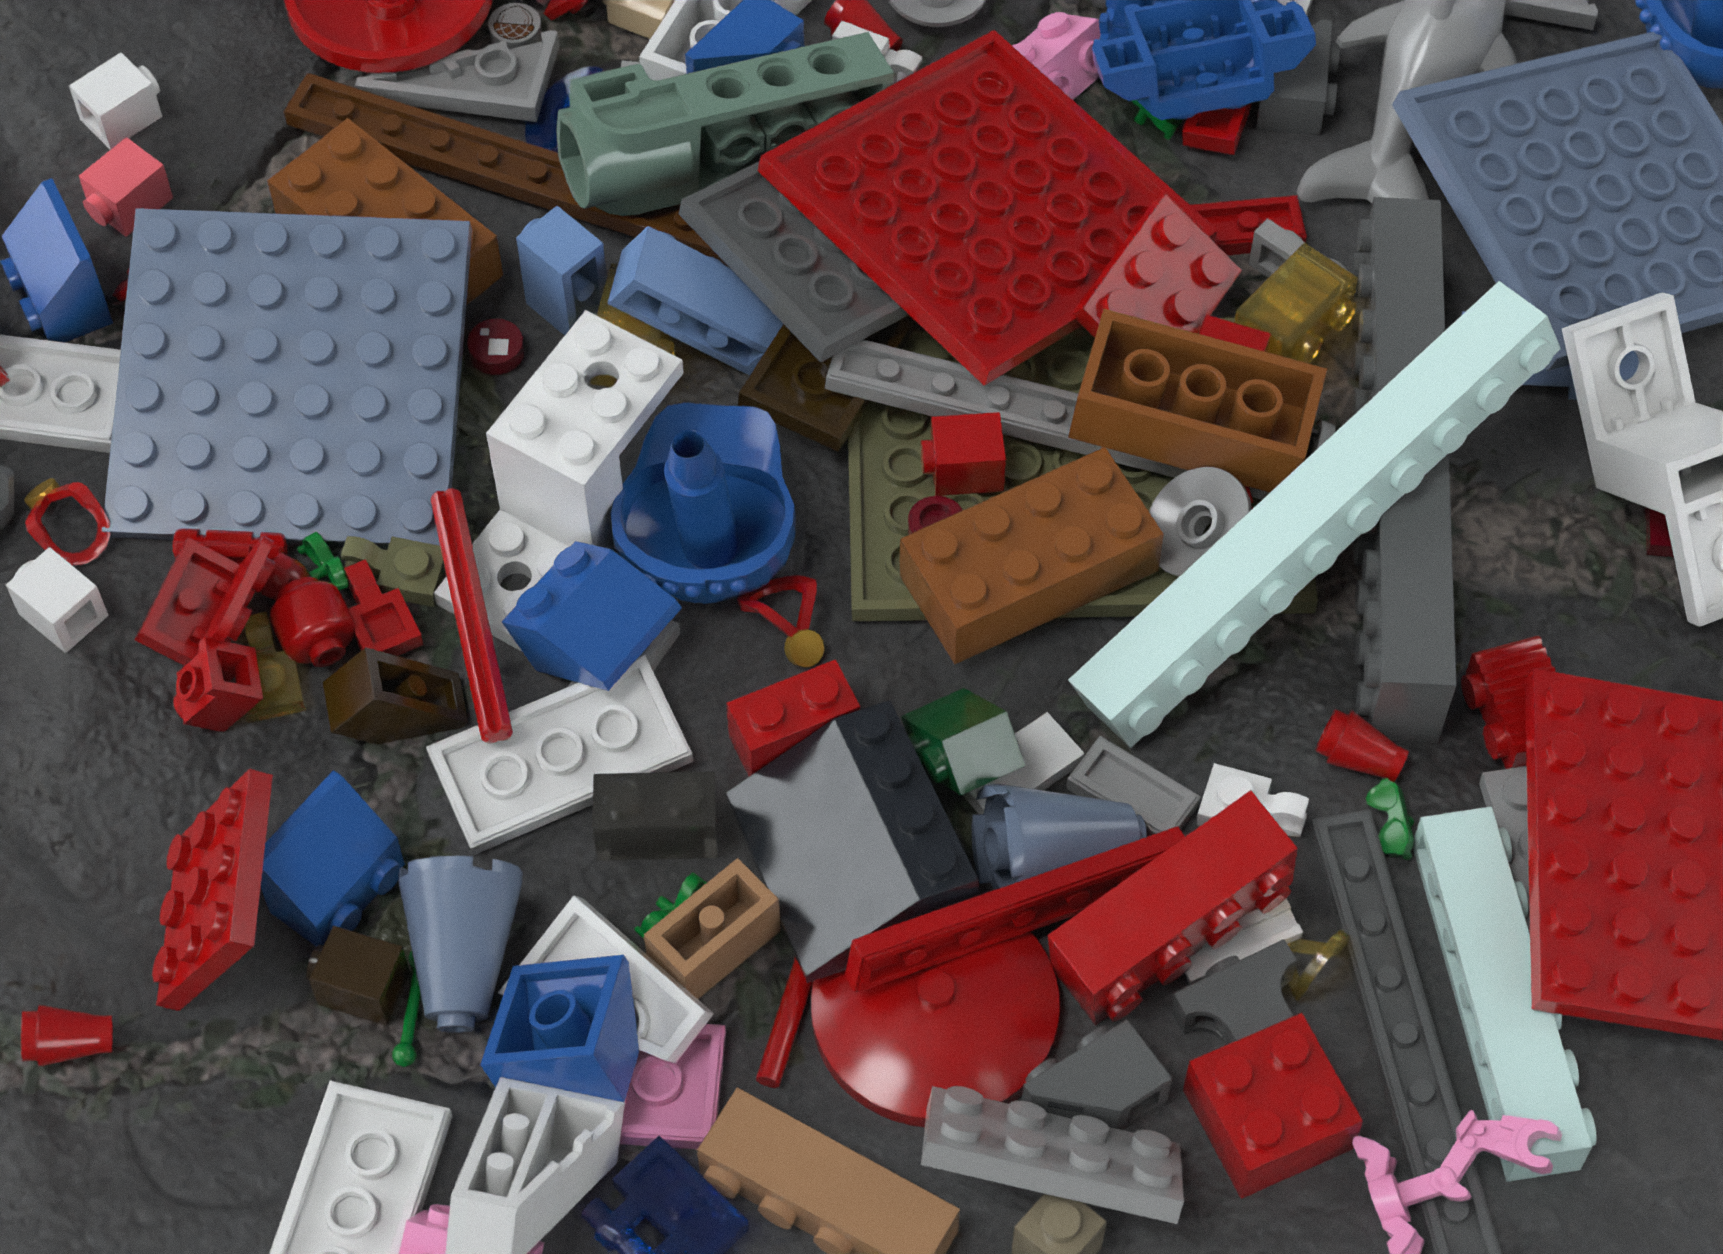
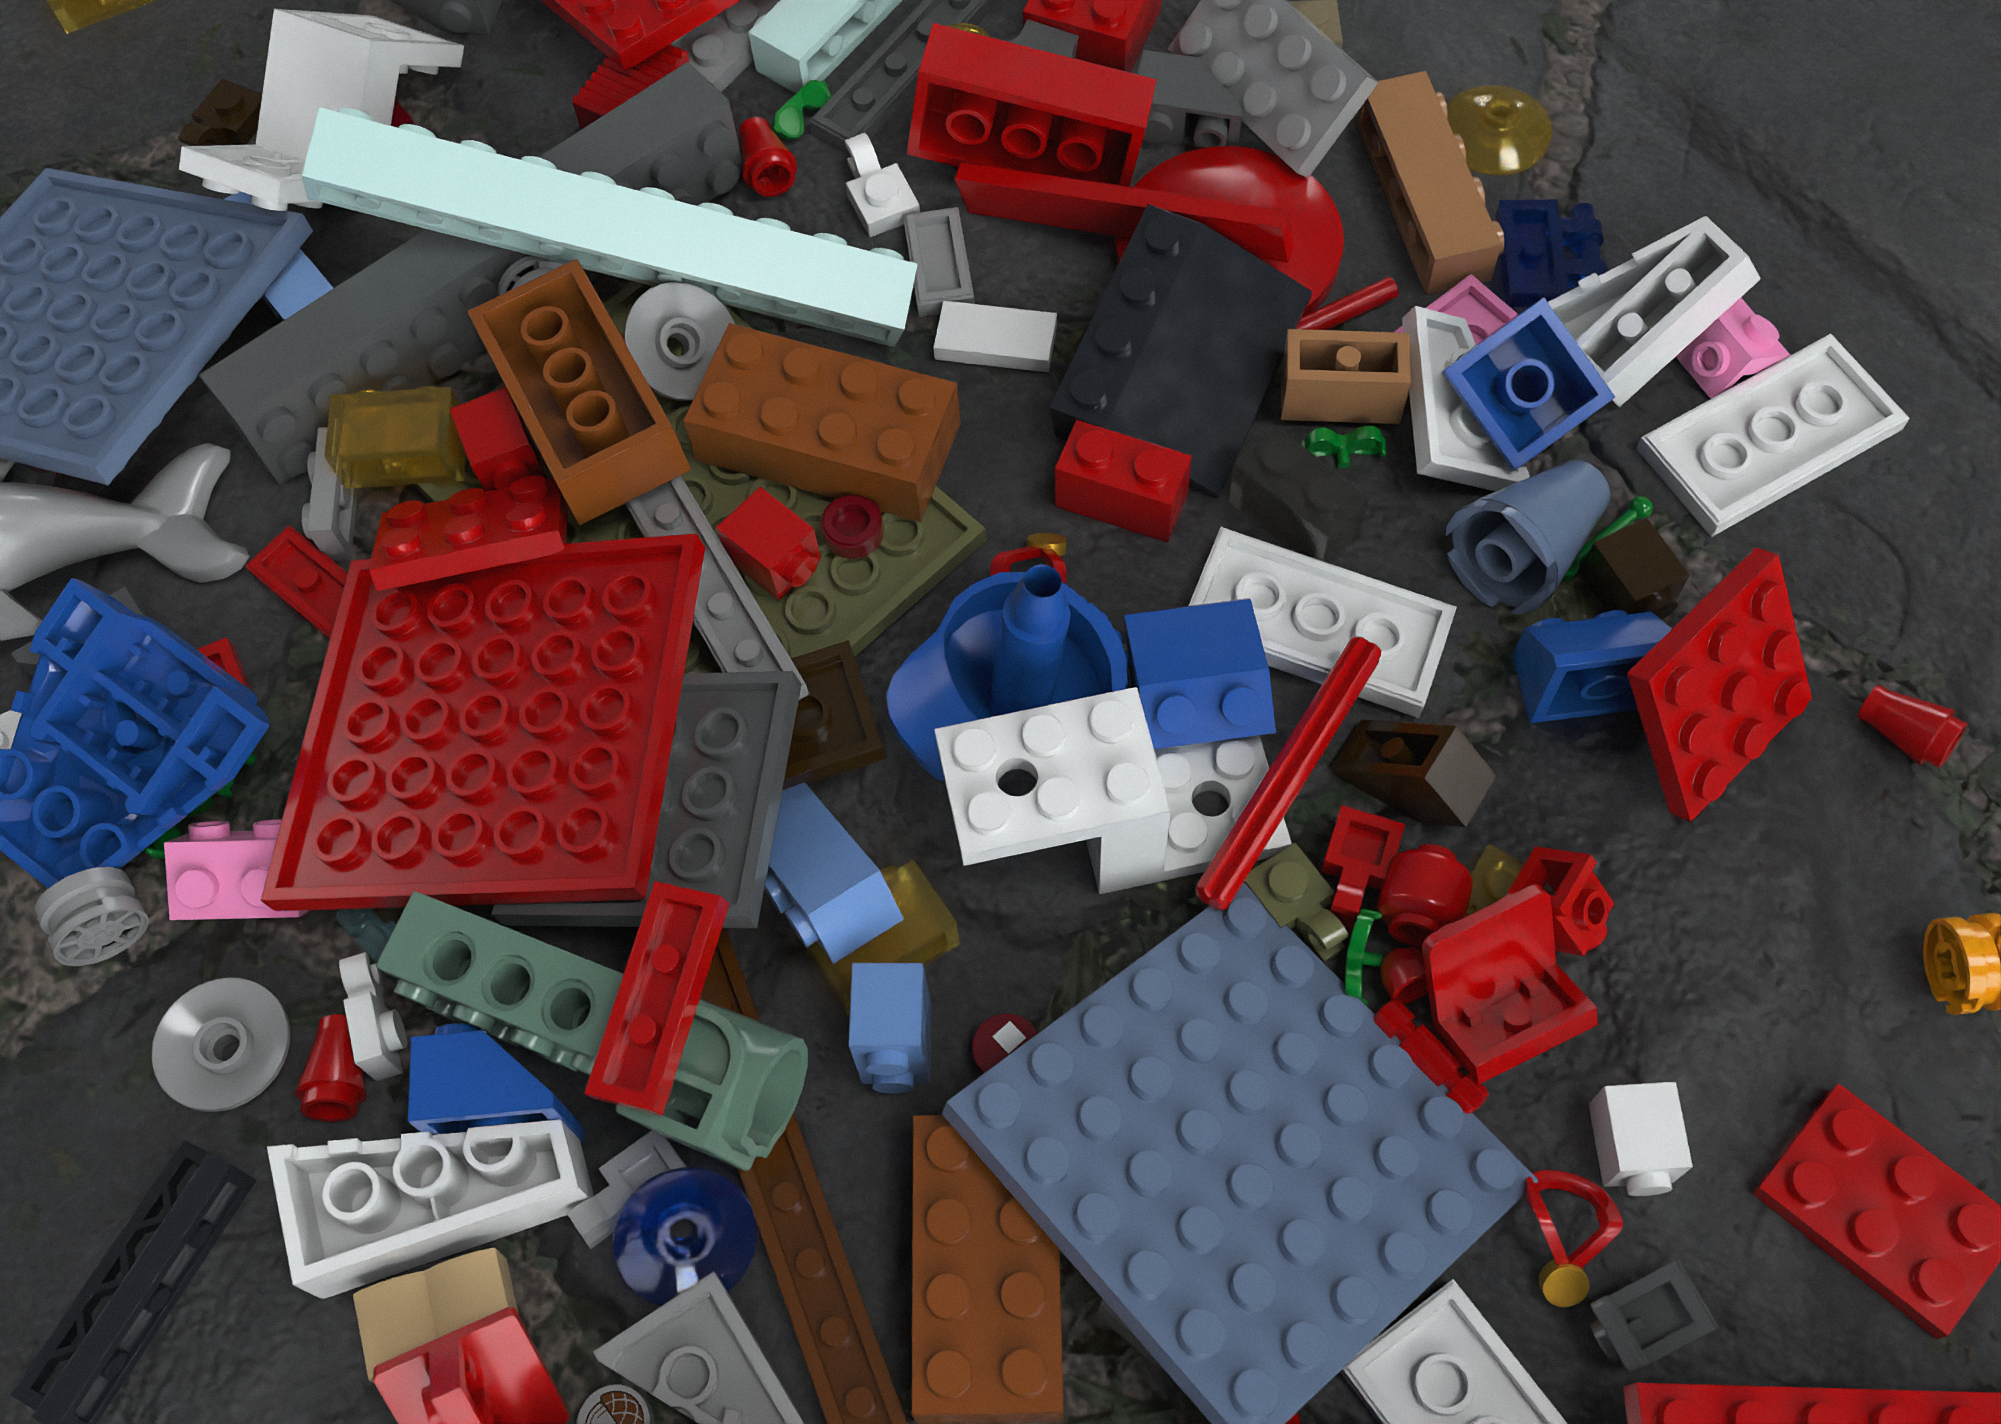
camera: 130 degrees left, 5 degrees up
dark green brick [901,688,1026,796] -> none
sand blue cone [971,784,1147,890] -> none
none -> red plate [584,881,730,1116]

